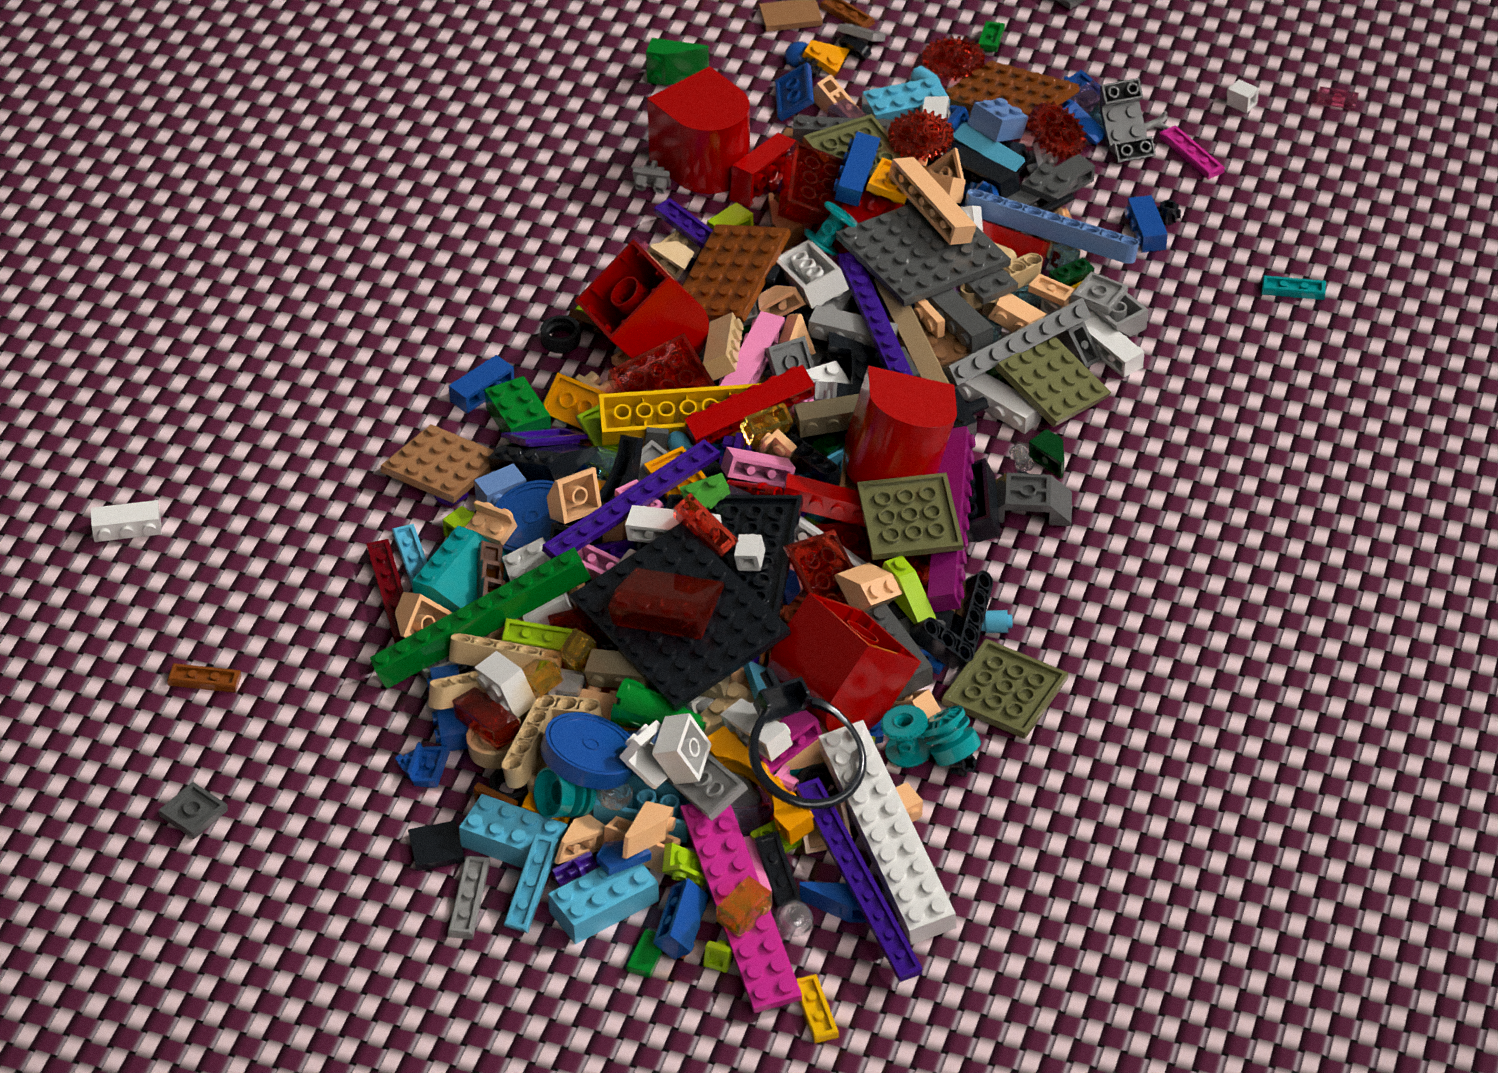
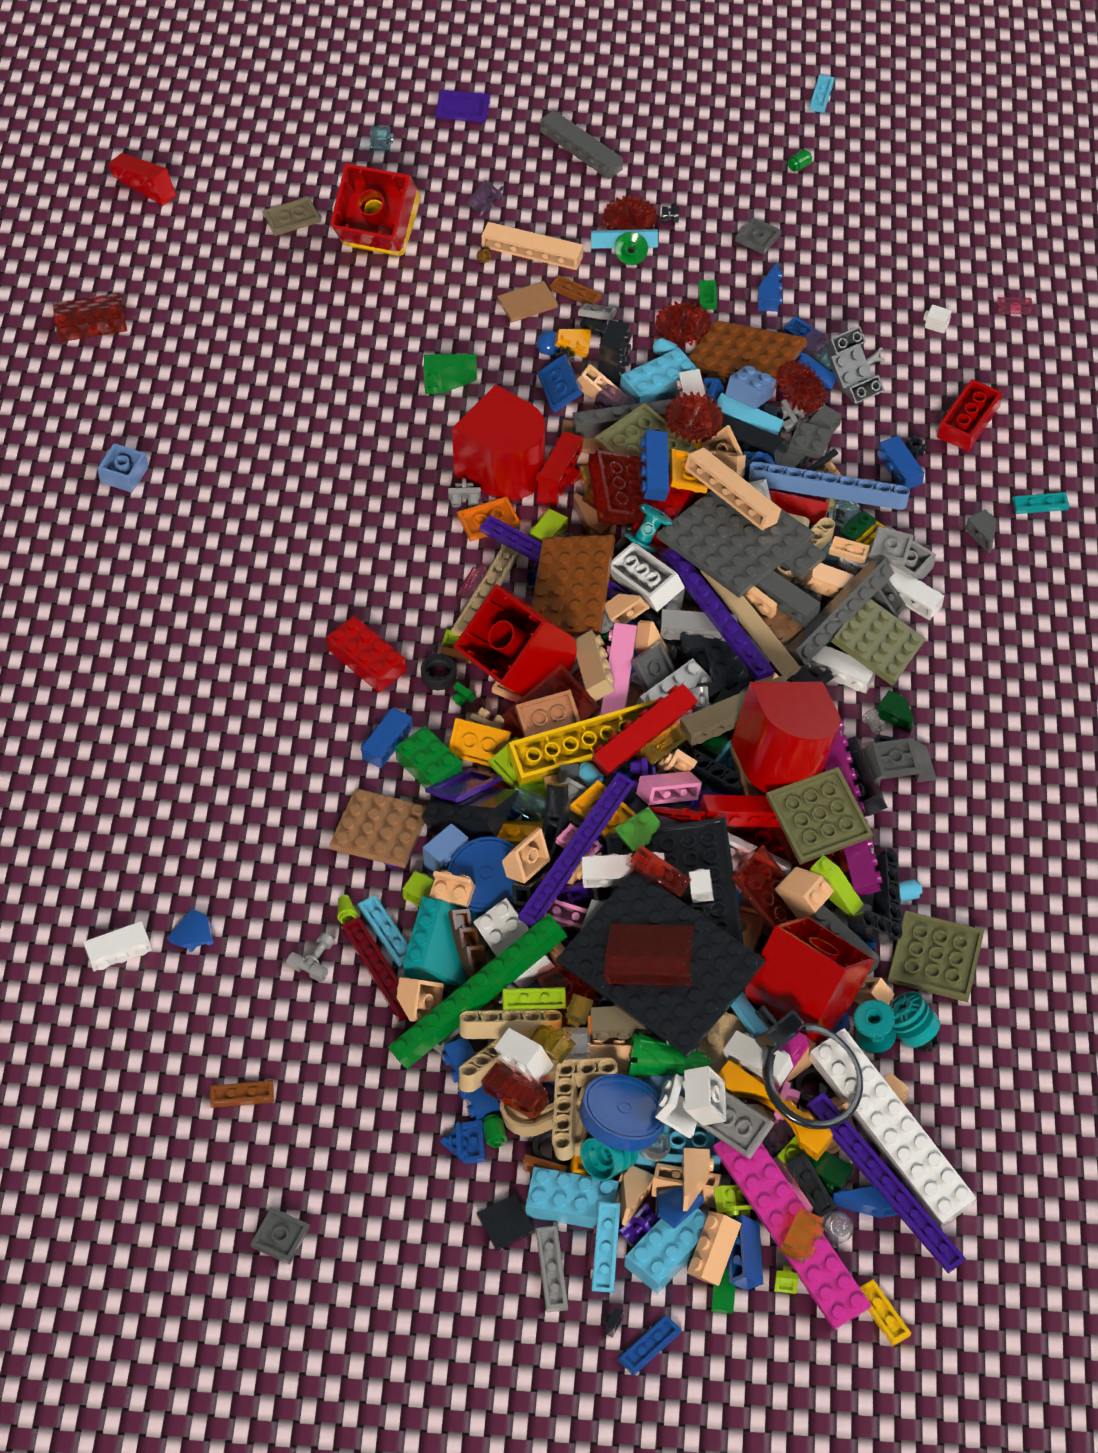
camera: 15 degrees left, 10 degrees up
tan slope [647,241,695,279] -> none
black tile [766,265,782,290] -> none
dark pink tile [1159,125,1225,180] -> none
none -> medium blue brick [97,443,149,493]
none -> blue slope [167,909,214,952]
none -> light grey bar [286,933,335,983]
none -> red brick [326,616,406,693]
none -> lime cone [337,895,357,924]
none -> green tile [452,682,476,707]
none -> orange tile [457,496,520,542]
none -> green brick [482,1114,507,1148]
none -> nougat plate [514,690,580,738]
none -> black brick [599,320,632,385]
none -> black plate [603,1307,623,1338]
none -> blue tile [618,1315,682,1376]
none -> light nougat brick [687,1211,742,1286]
none -> blue slope [757,263,782,312]
none -> dark green brick [808,1151,854,1194]
none -> red brick [937,379,1003,452]
none -> dark grey slope [966,509,996,553]

